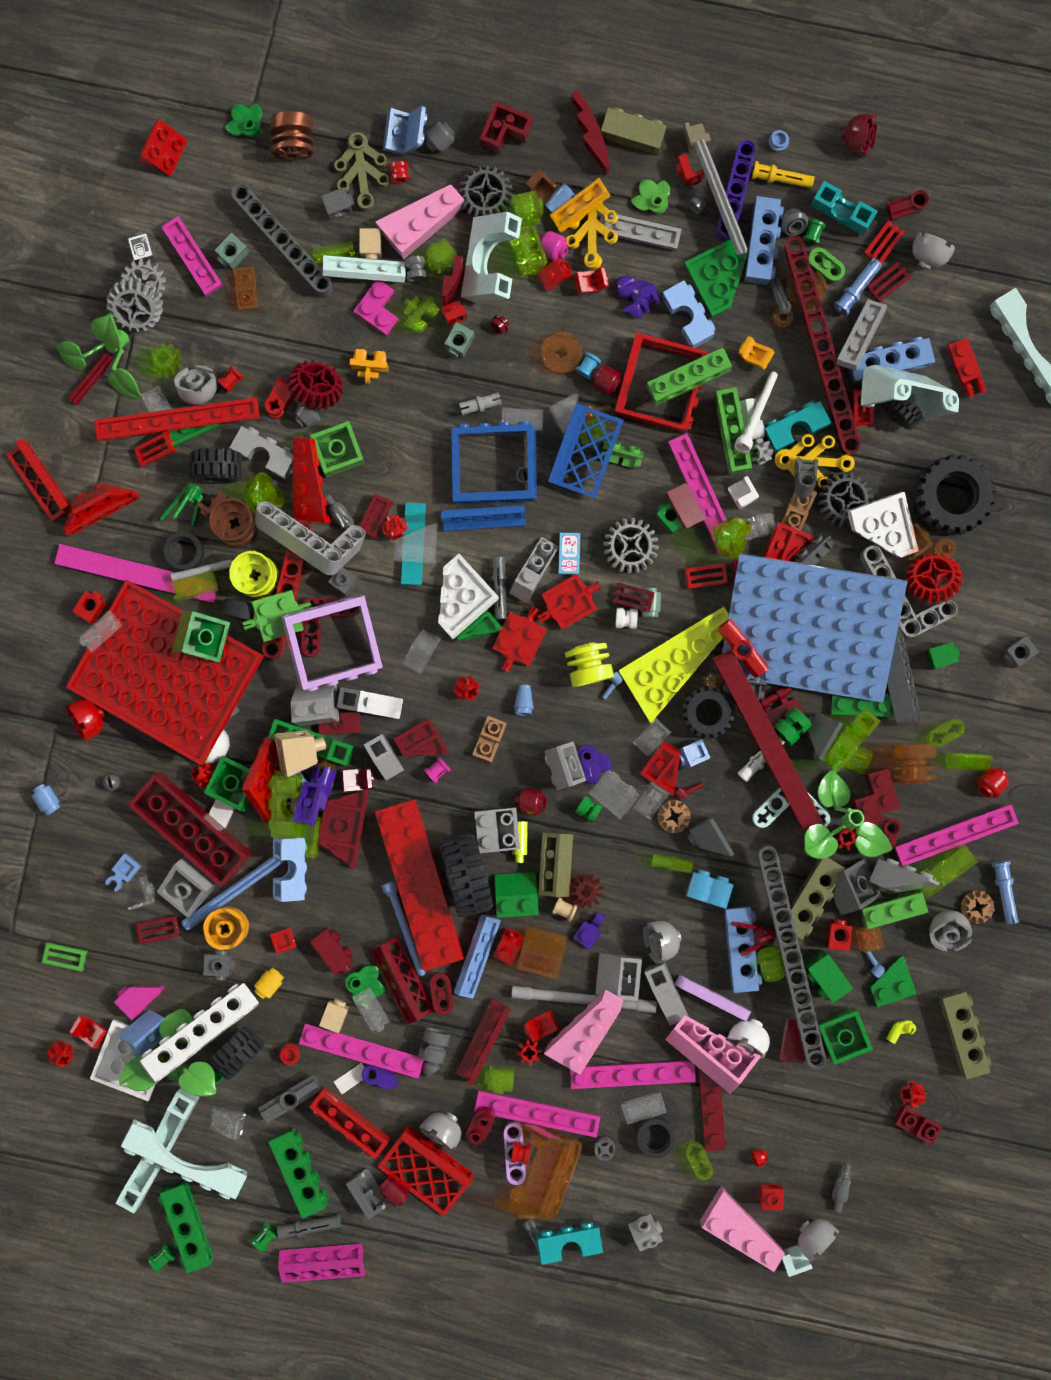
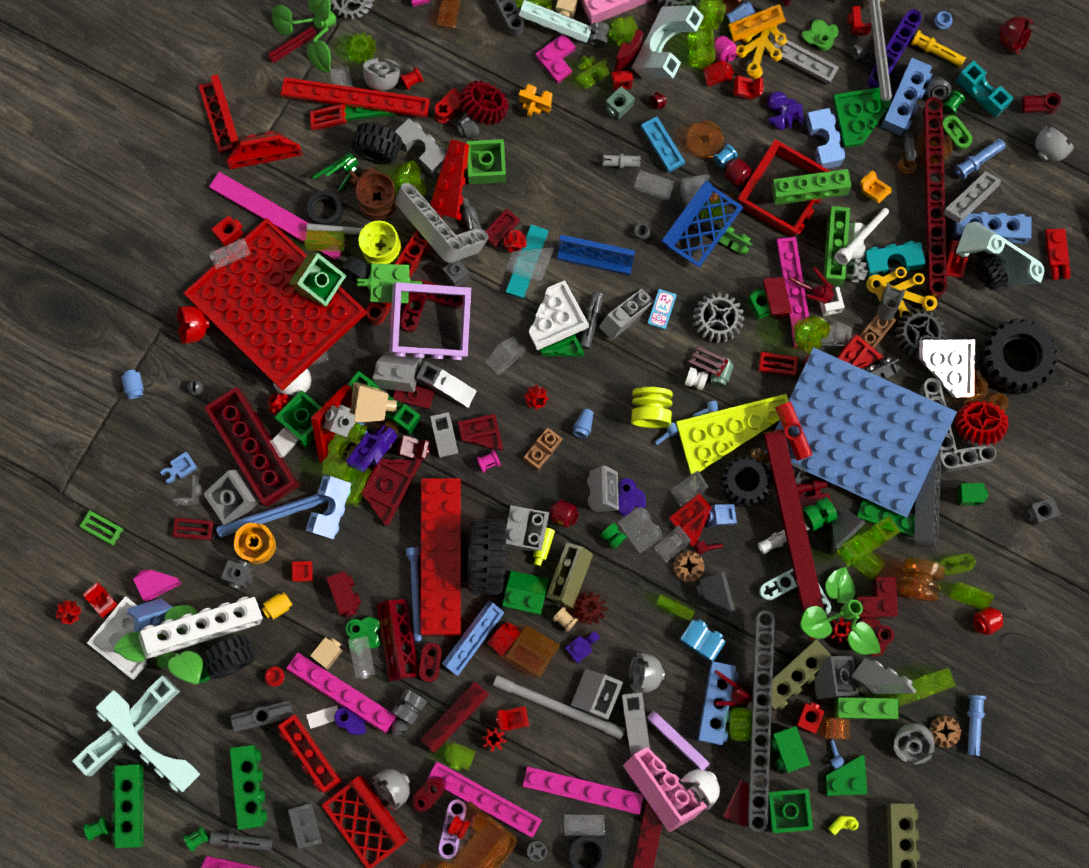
camera: 10 degrees right, 10 degrees down
clear slope [210,1108,245,1140] -> none
dark red brick [377,1176,409,1207] -> none
blue window [452,421,537,505] -> none
red plate [492,606,547,672] -> none
red plate [537,574,602,630] -> none
bright pink wedge [544,989,624,1075] -> none
red tile [864,220,905,264] -> none
dark red tile [866,261,912,303] -> none
dark pink plate [894,804,1019,867] -> none
none -> light grey brick [323,405,356,437]
none -> dark azure plate [641,117,685,173]
none -> medium blue hand [693,401,718,417]
none -> dark red plant [788,267,834,304]

